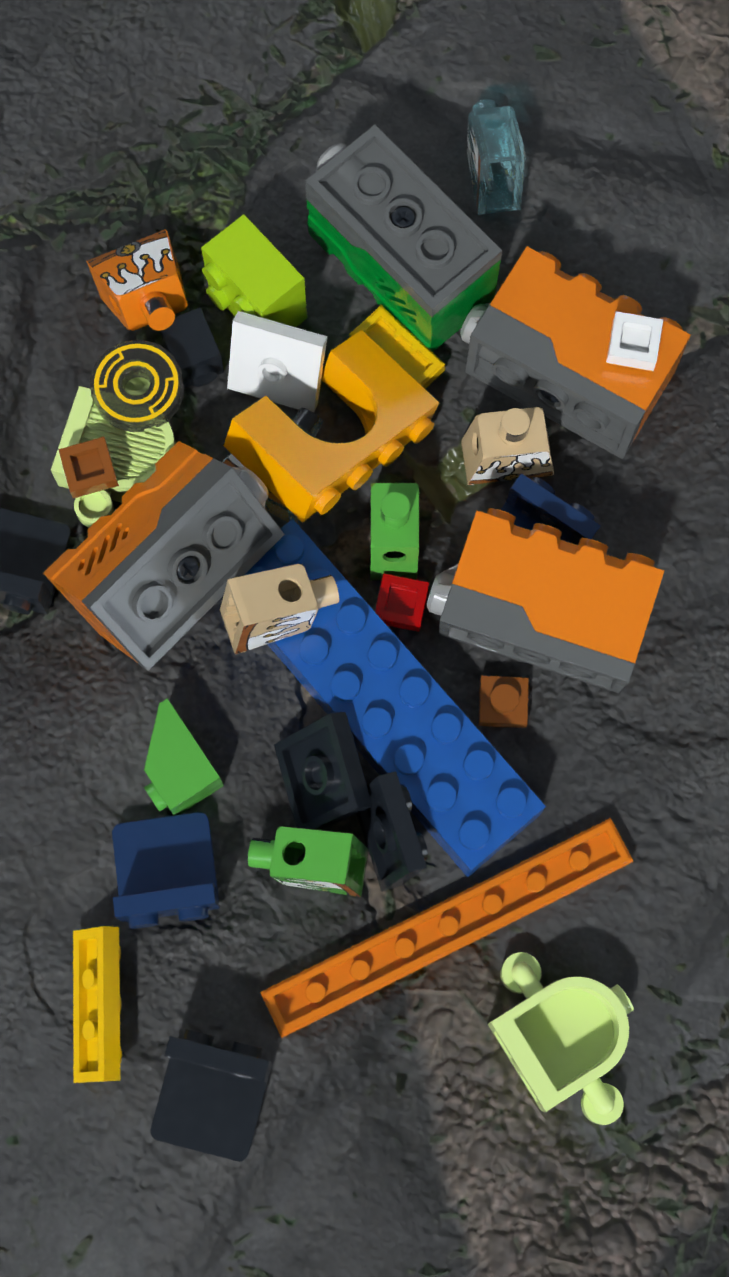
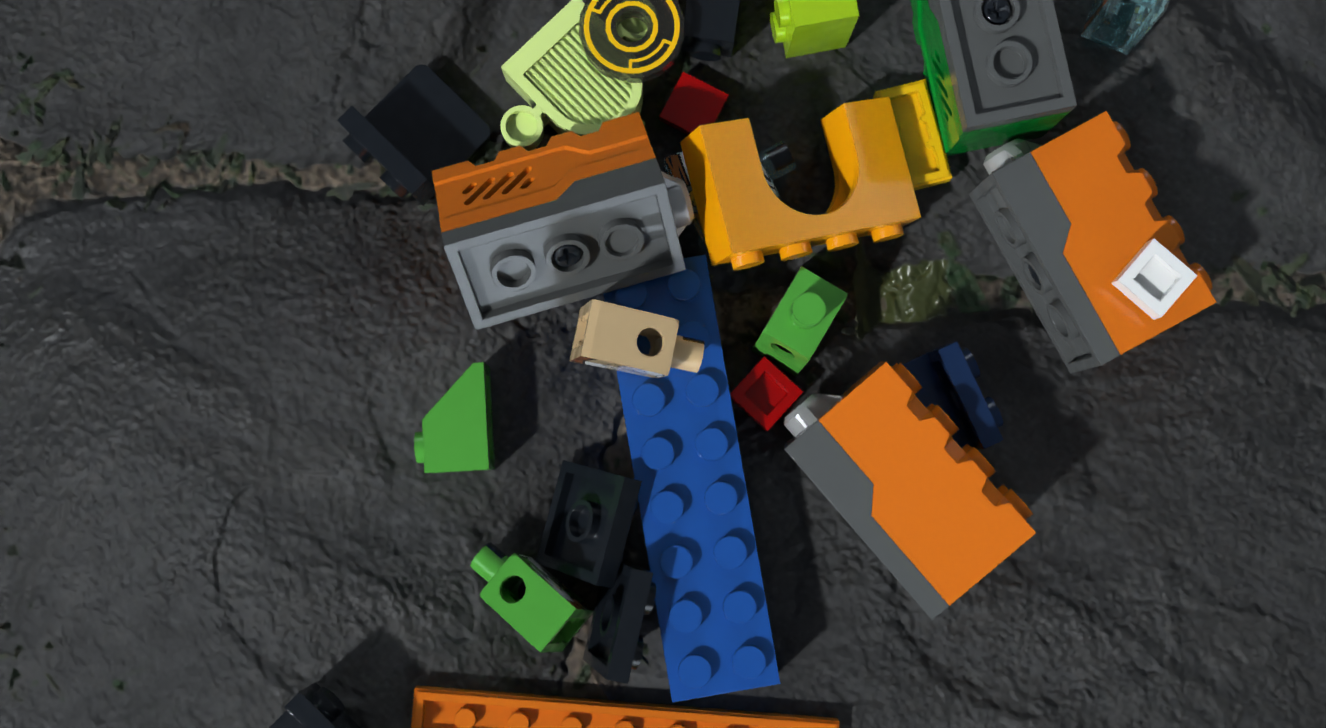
camera: 30 degrees right, 10 degrees up
dark orange plate [58,437,119,499] -> none
yellow plate [73,926,122,1083] -> none
dark blue bracket [112,812,220,929] -> none
white plate [227,311,327,413] -> none
tan torso [461,407,554,485] -> none
dark orange plate [478,676,529,728] -> none
none -> red tile [659,72,729,135]

